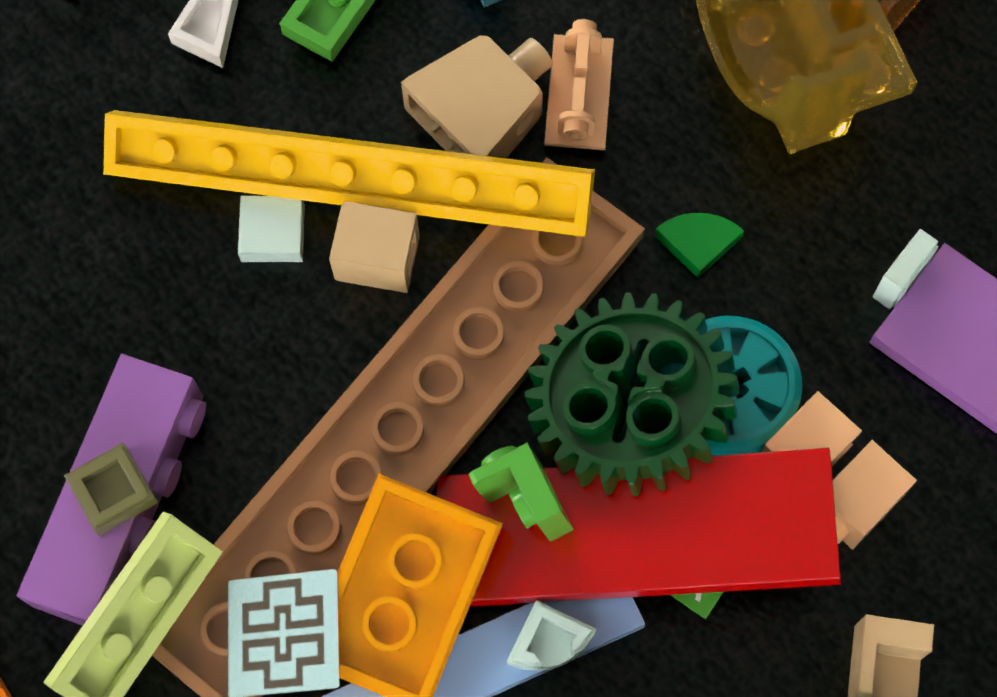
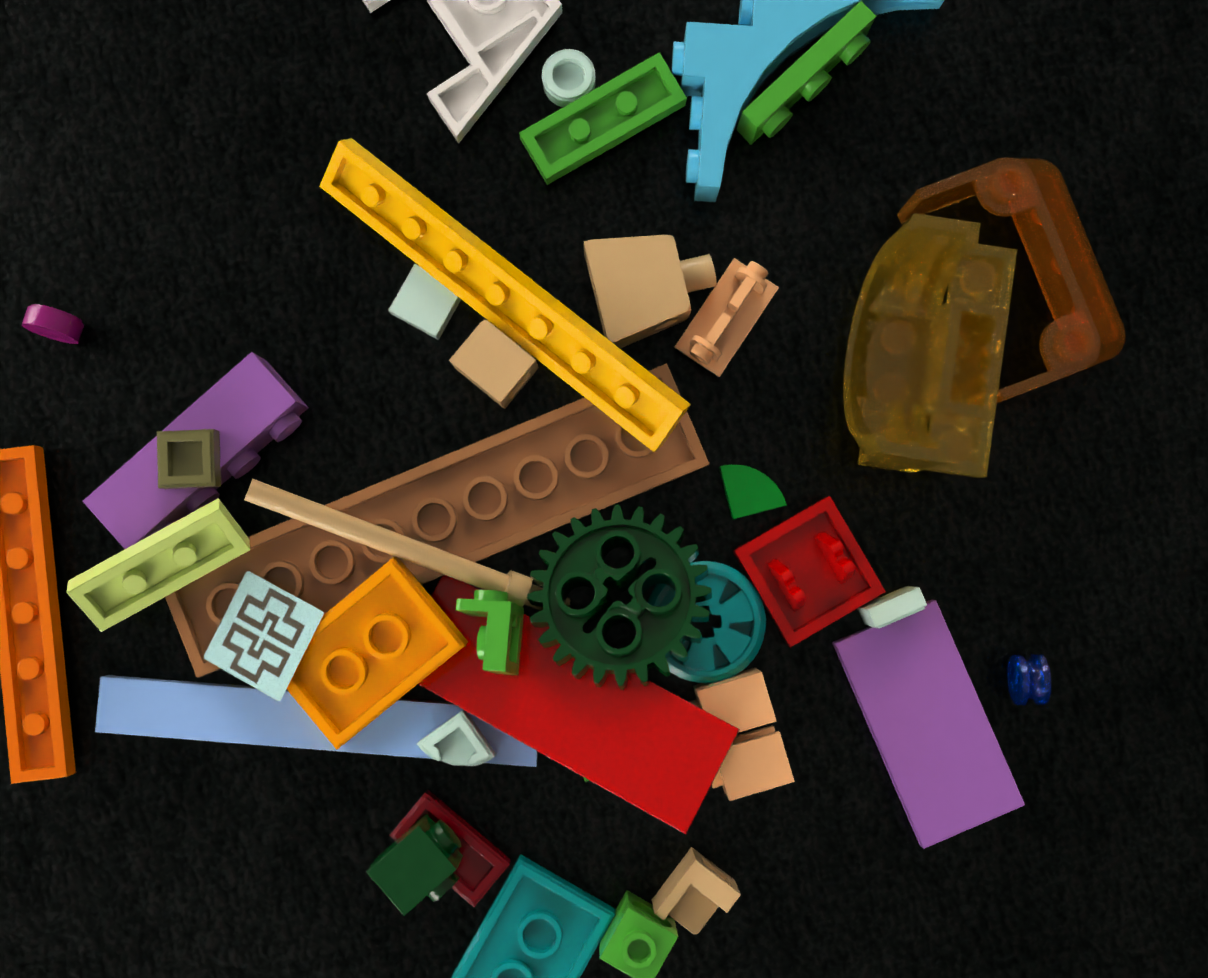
camera: 25 degrees right, 15 degrees up
none -> tan bar [244,479,570,611]
none -> red plate [733,496,886,647]

